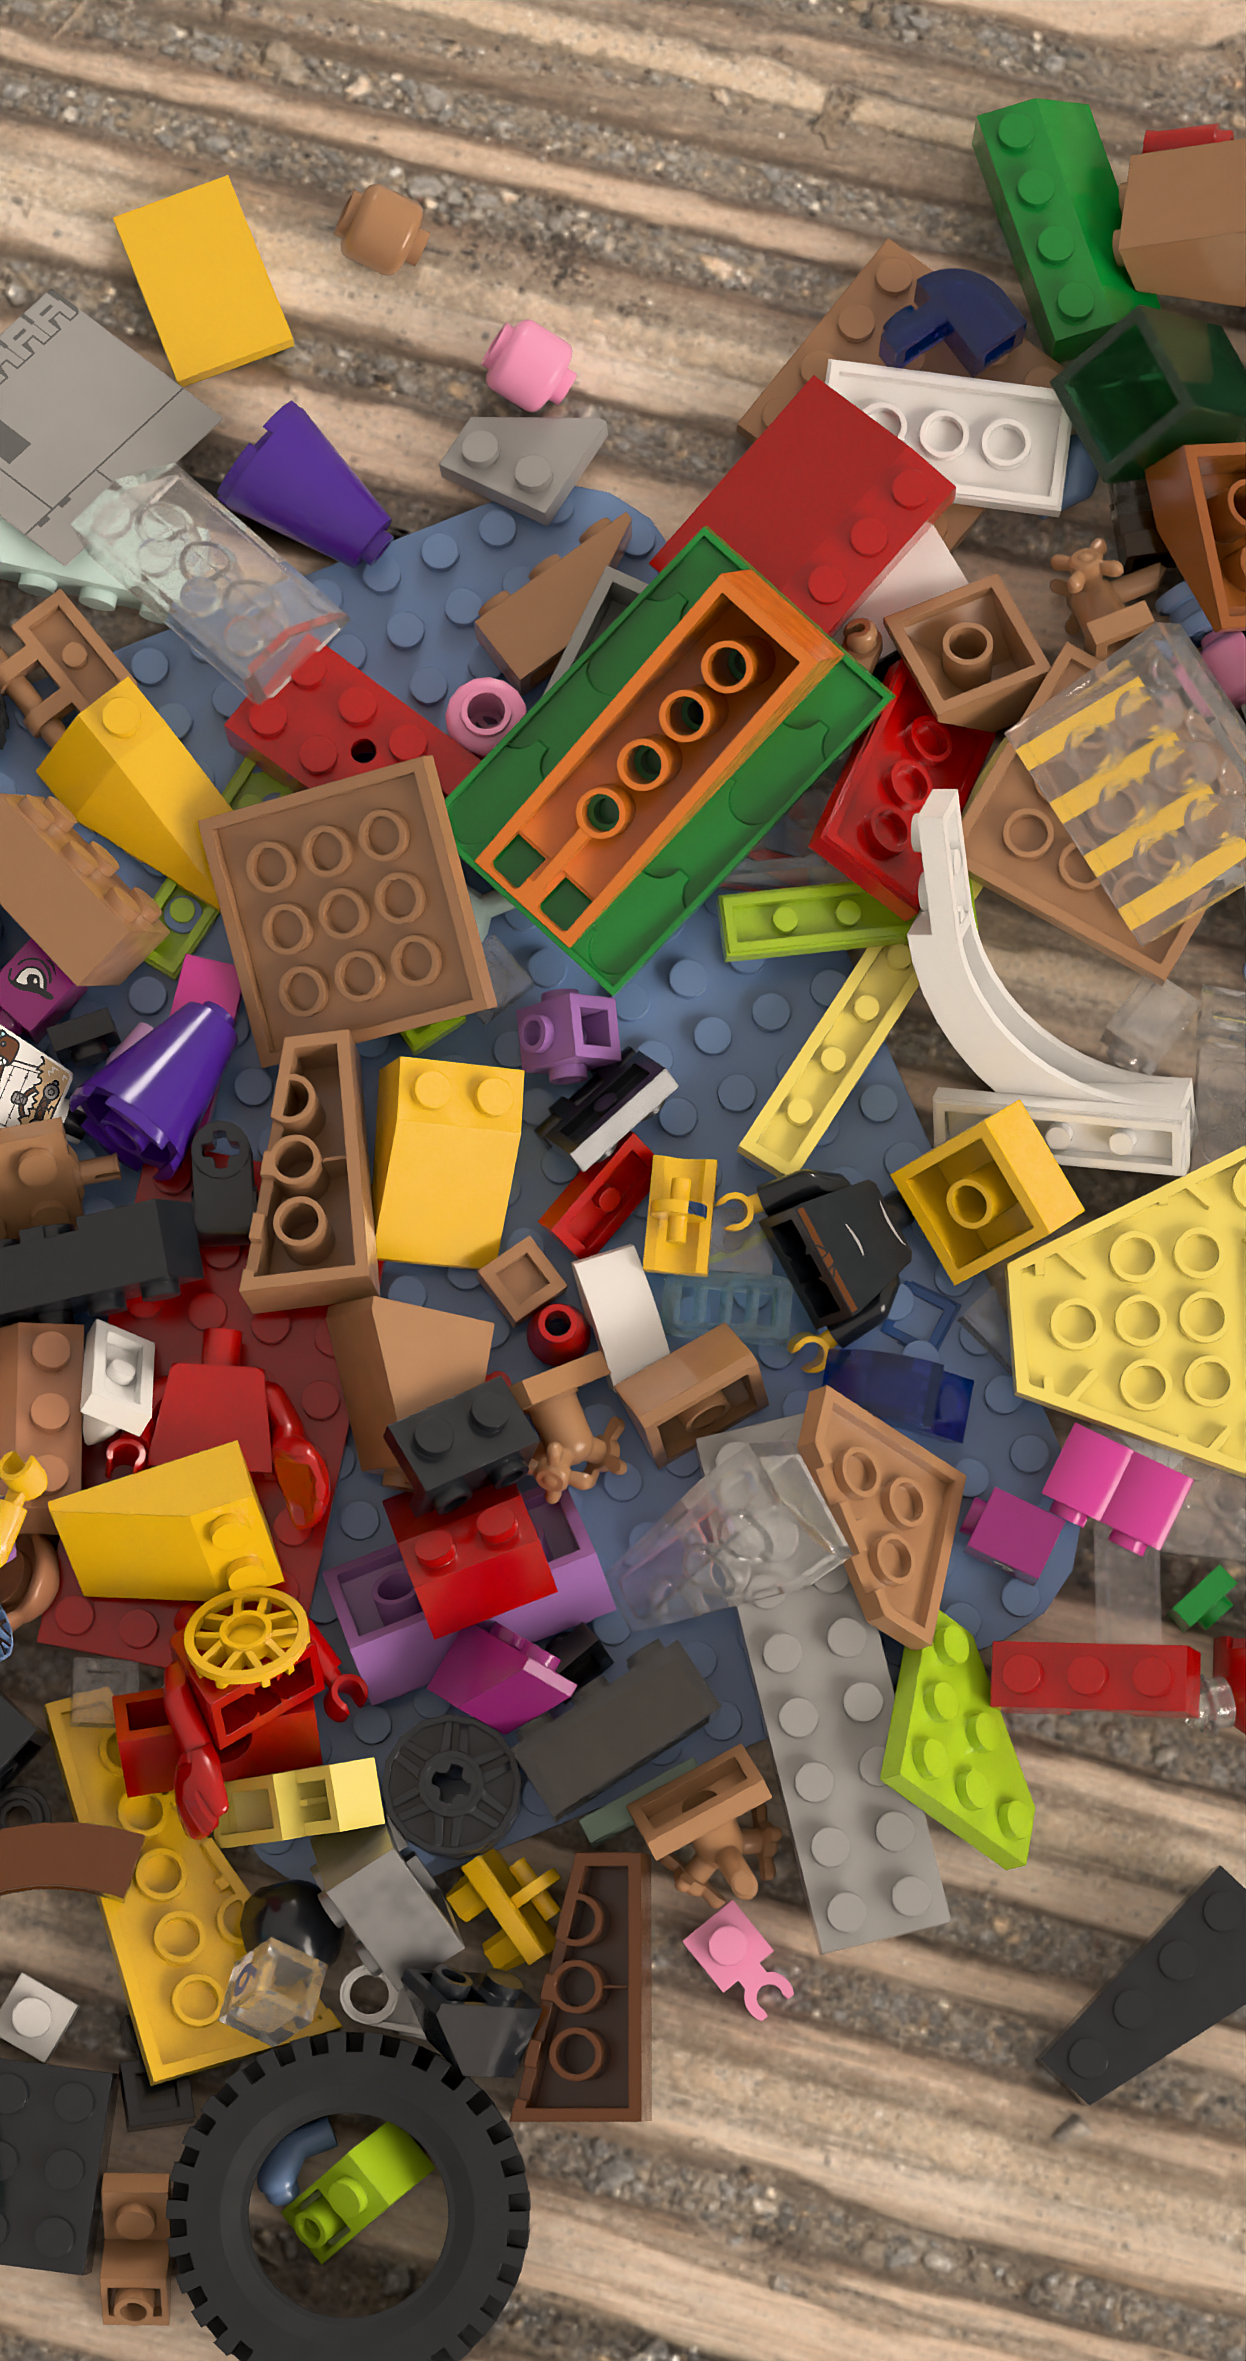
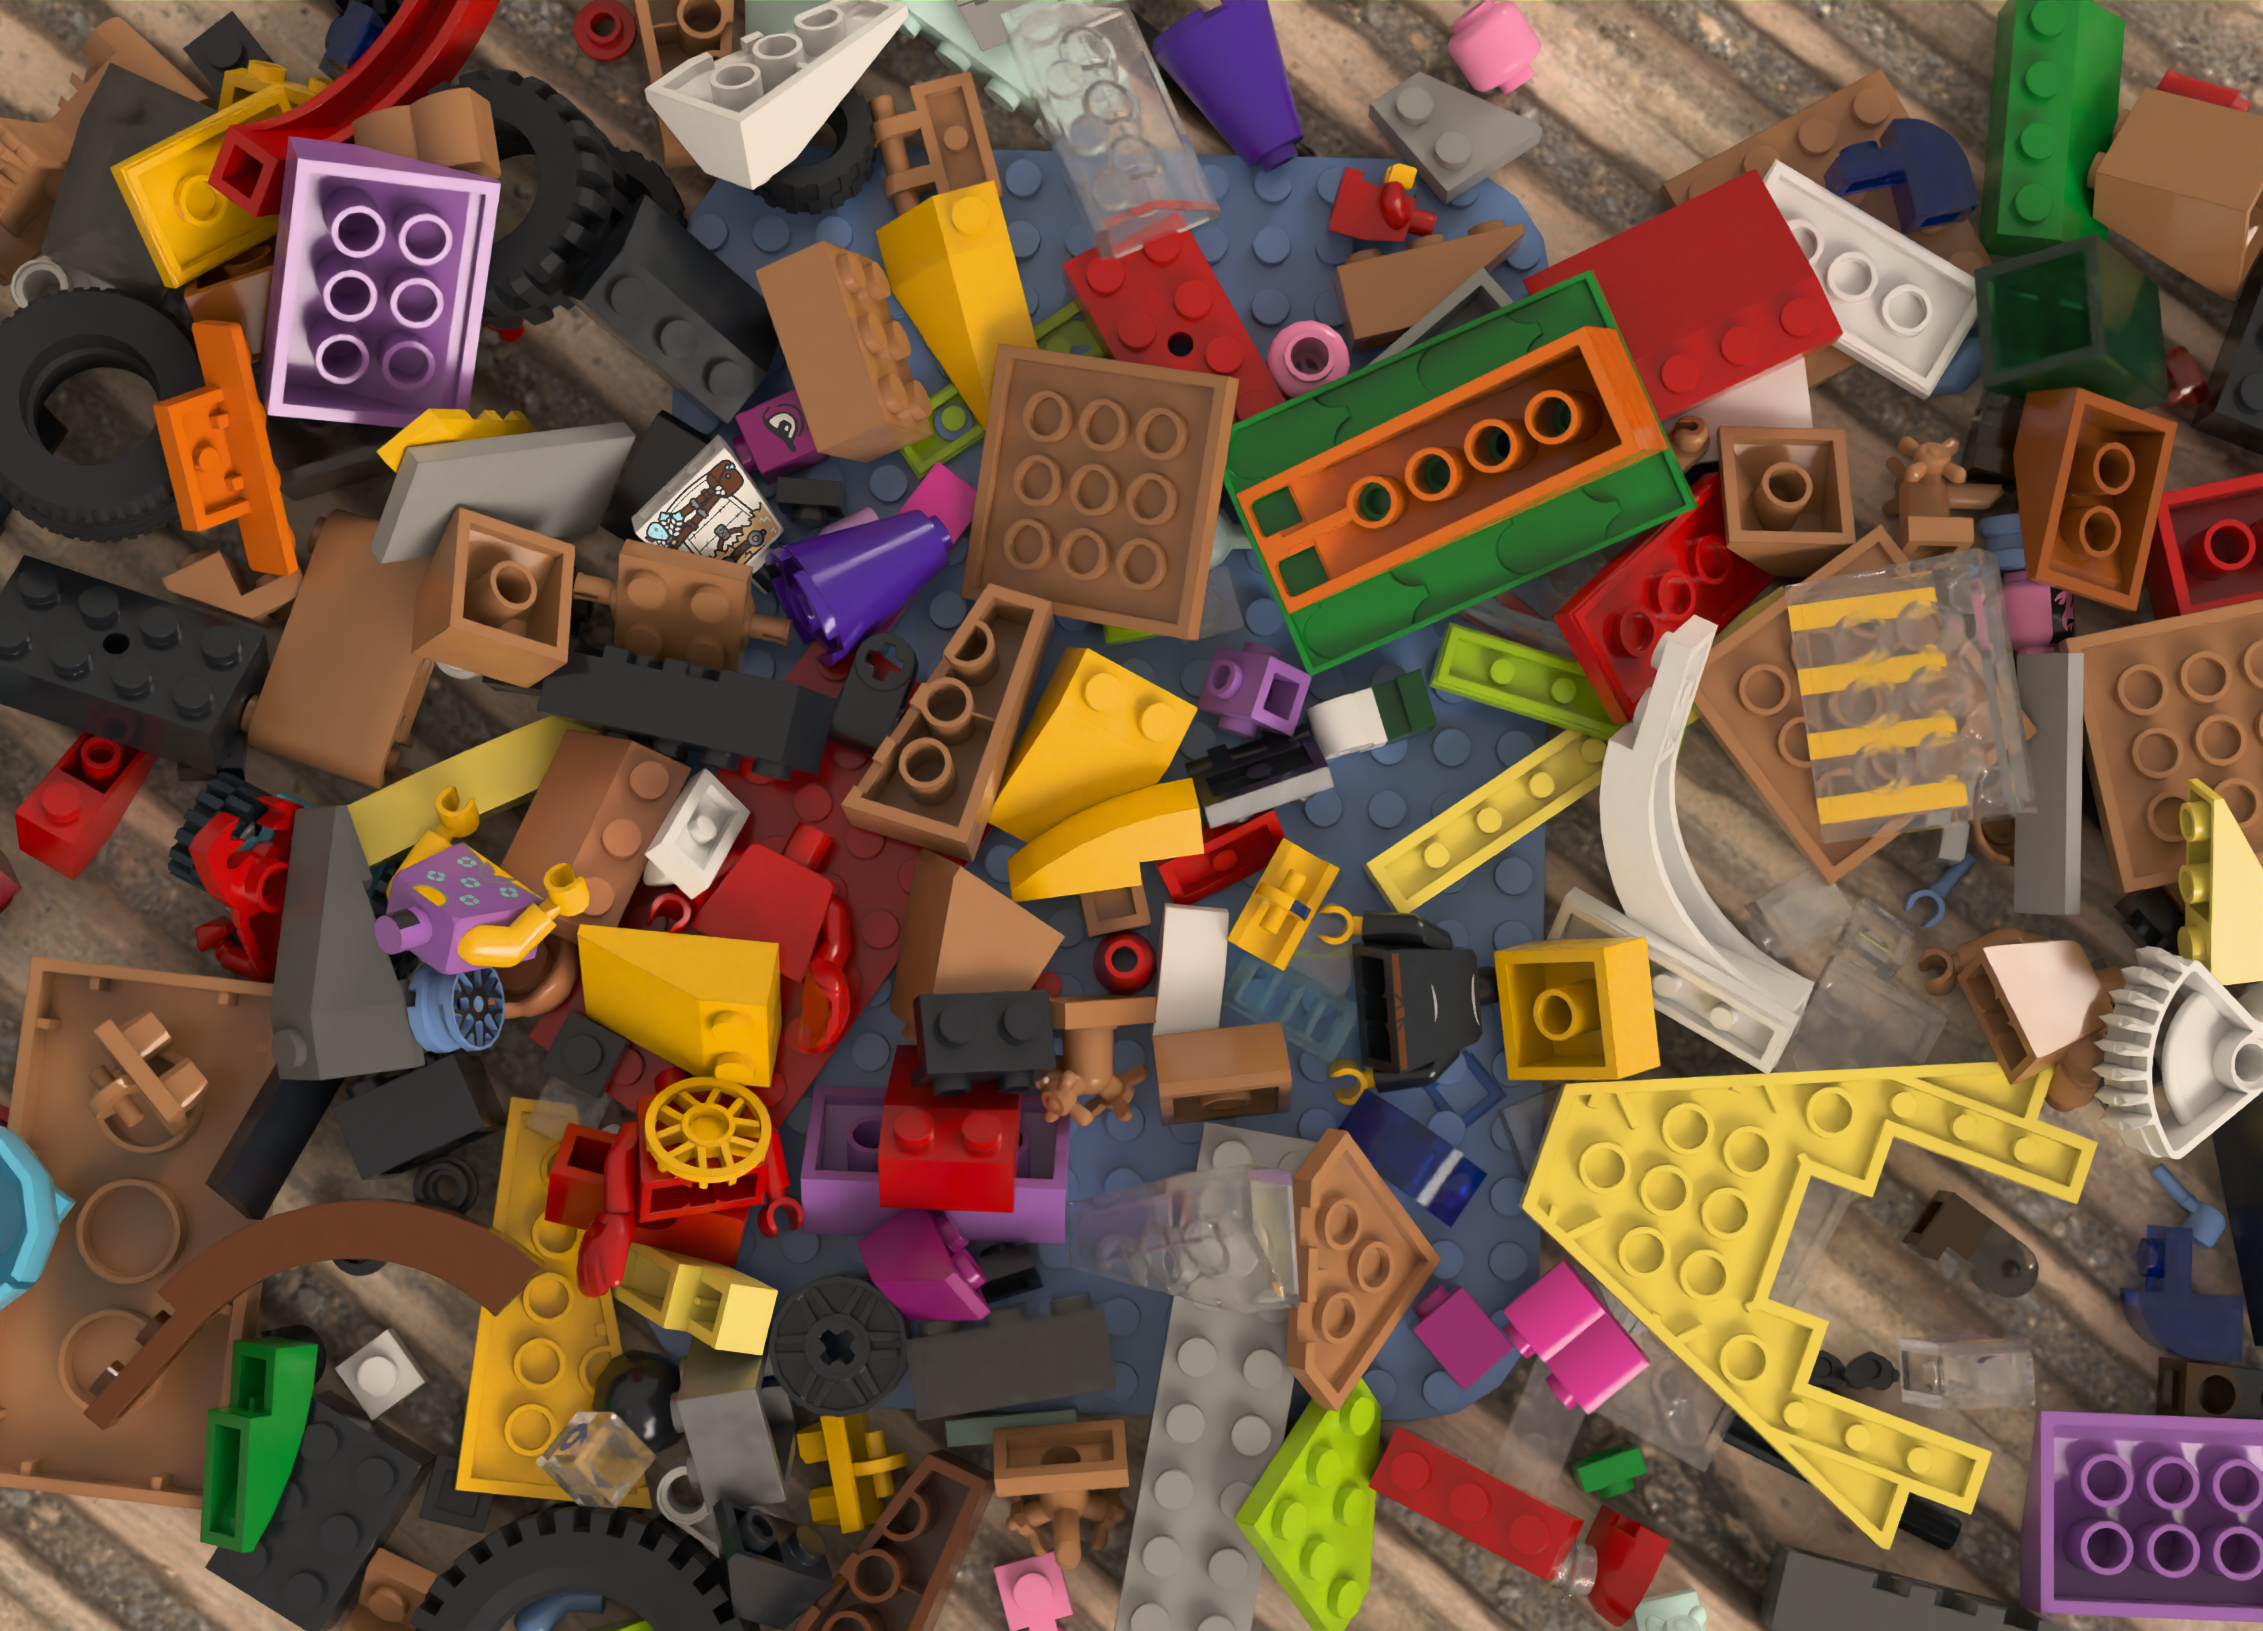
camera: 25 degrees right, 5 degrees up
none -> black plate [540,1010,632,1099]
none -> yellow slope [1007,778,1204,902]
none -> leg [1306,669,1437,760]
none -> red piece [1325,163,1437,242]

